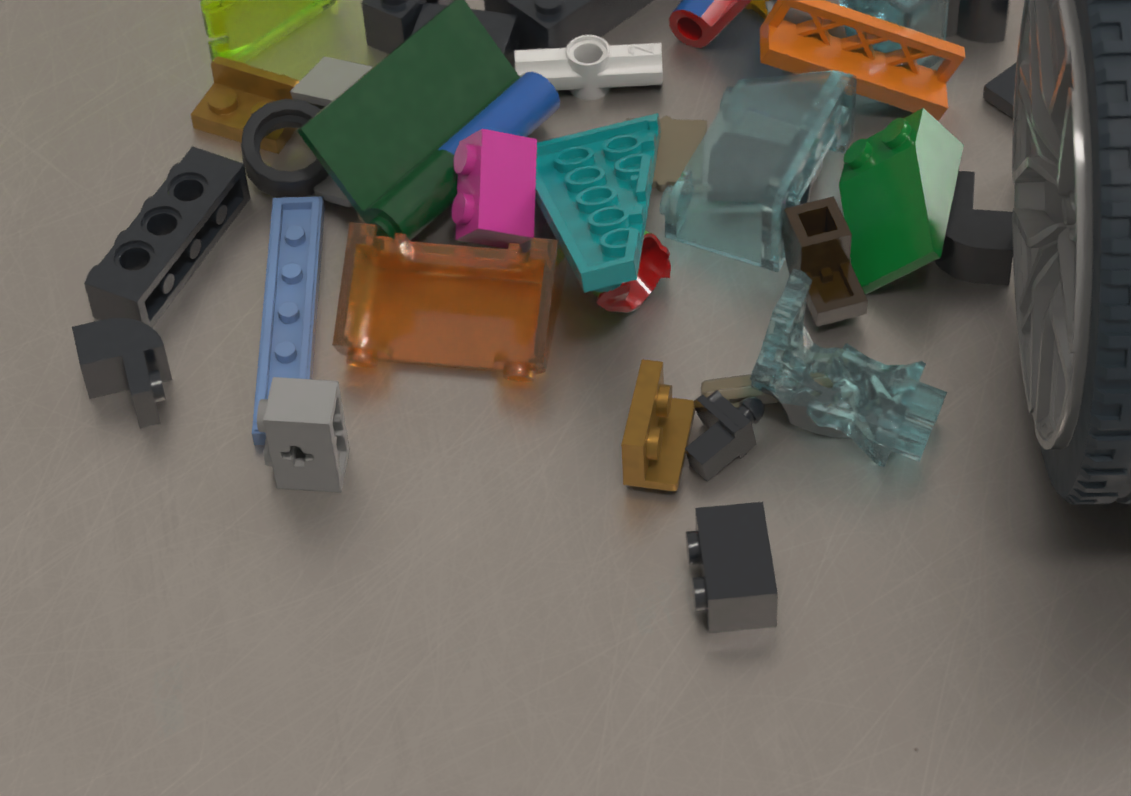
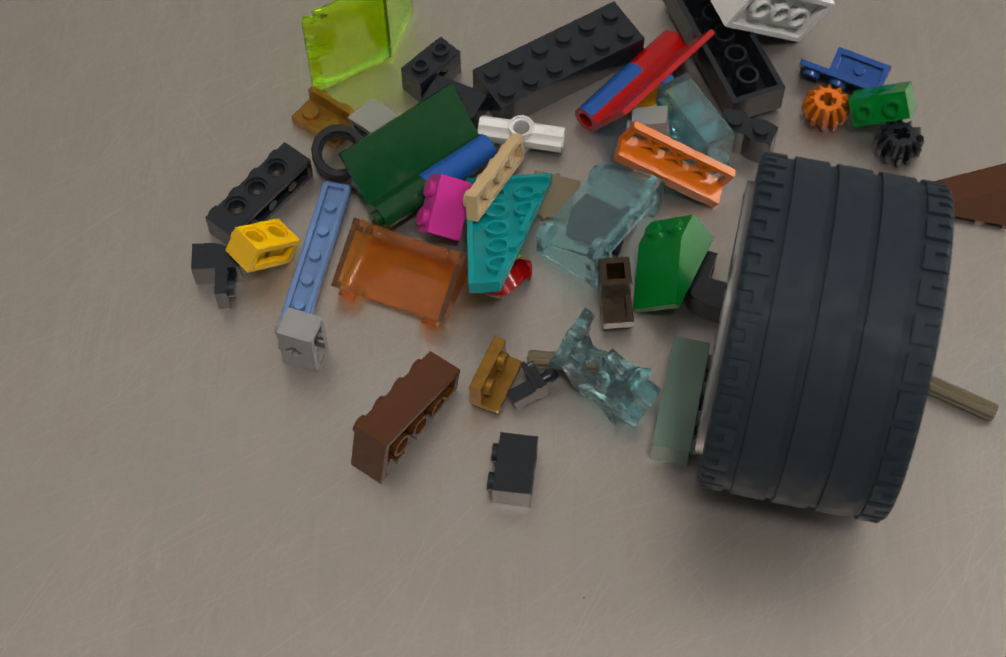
camera: 10 degrees right, 10 degrees up
none -> yellow brick [225,218,300,273]
none -> reddish brown wedge [351,351,460,484]
none -> tan plate [463,133,524,222]
none -> sand green brick [650,336,712,466]

